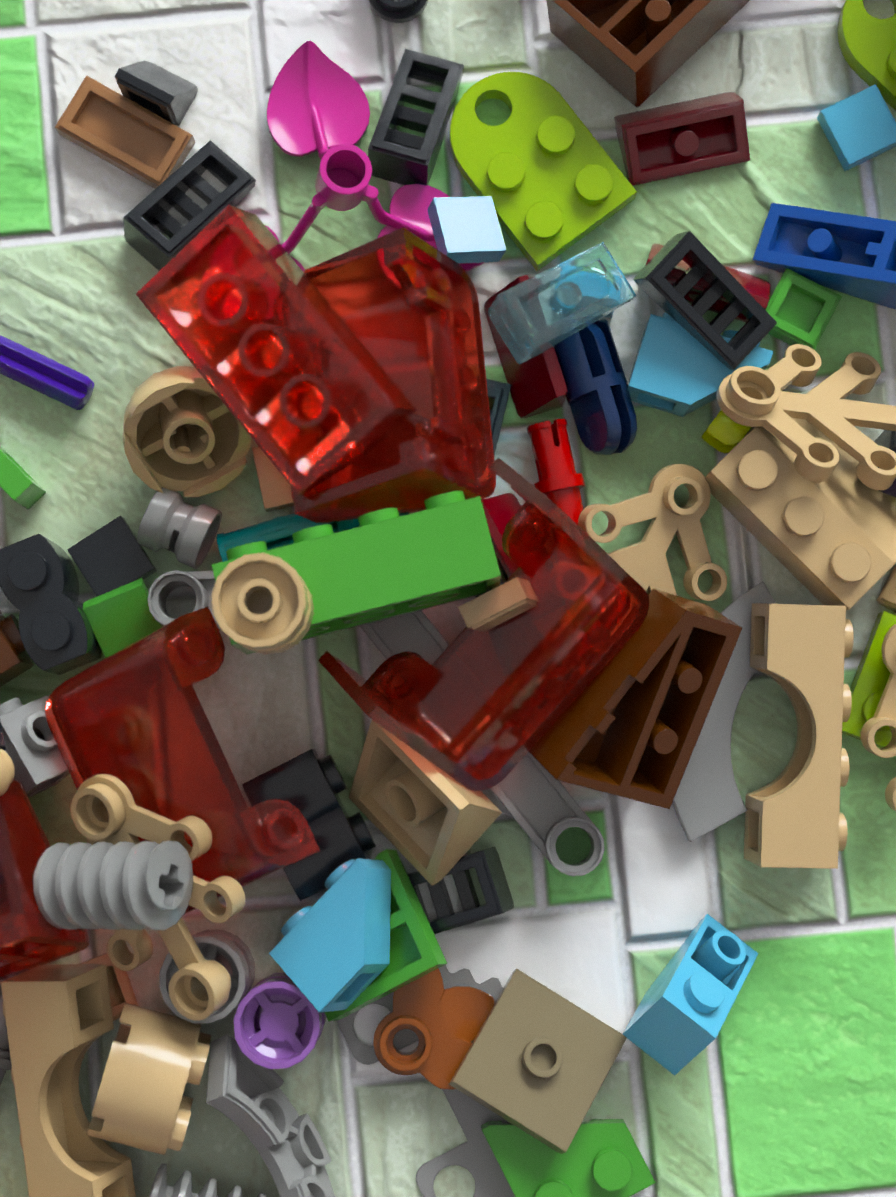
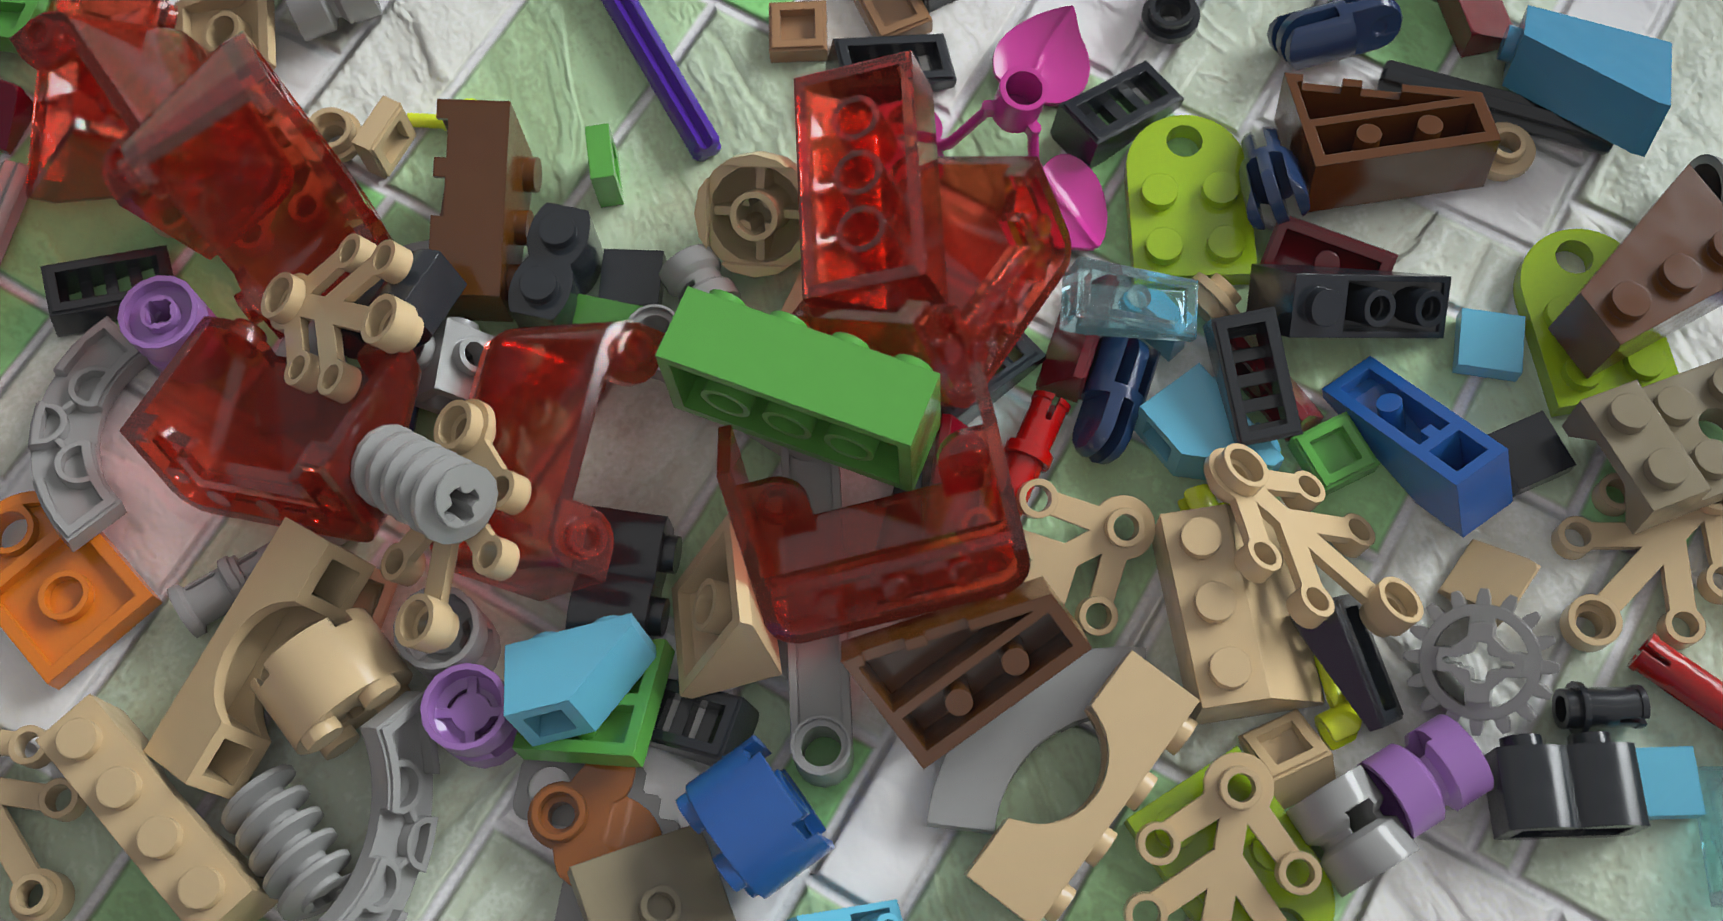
camera: 40 degrees right, 15 degrees down
tan wheel [211,553,314,655] -> none
tile [427,196,506,264] -> none
tan tile [458,577,539,632] -> none
none -> blue brick [675,735,835,899]
none -> medium nougat tile [769,0,828,63]
none -> tan plate [1184,272,1242,322]
none -> dark blue arm [1239,126,1310,230]
none -> black slope [1246,264,1452,338]

